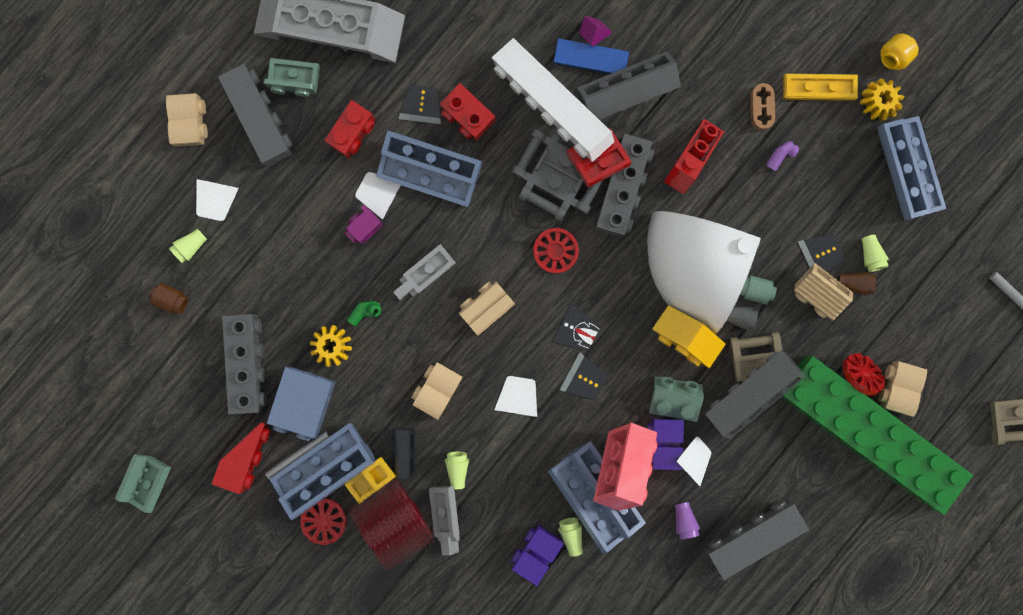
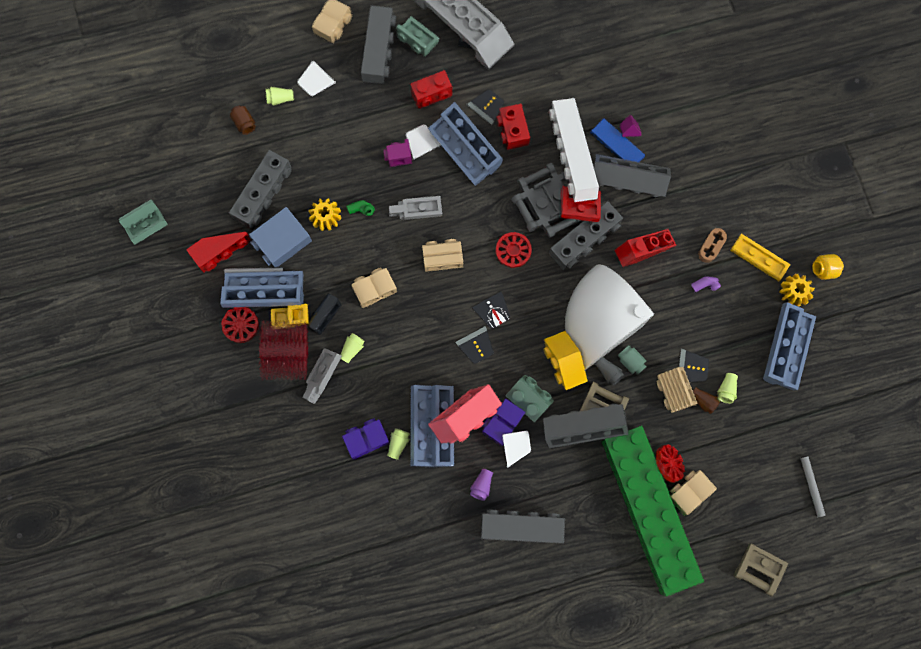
camera: 30 degrees right, 10 degrees down
white sticker [495,376,537,417] -> none

